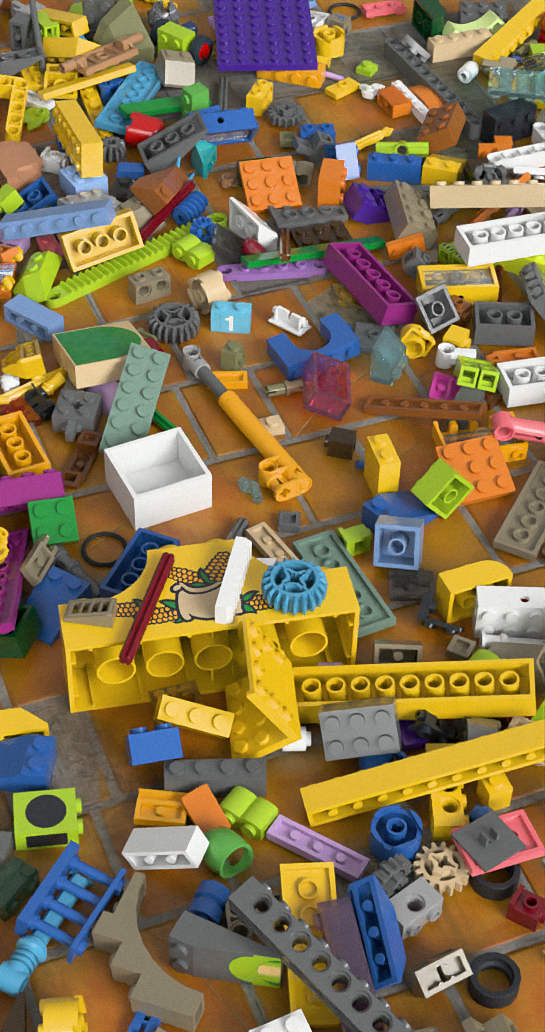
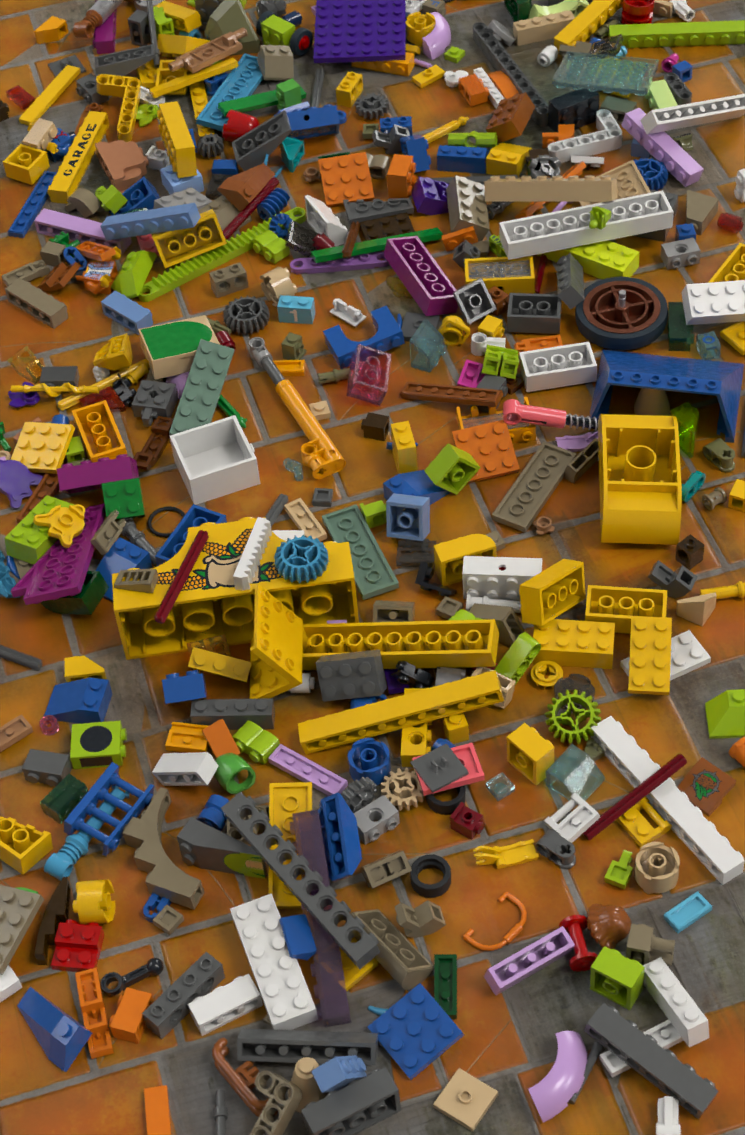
camera: 10 degrees right, 5 degrees up
none -> lavender brick [422,12,451,60]

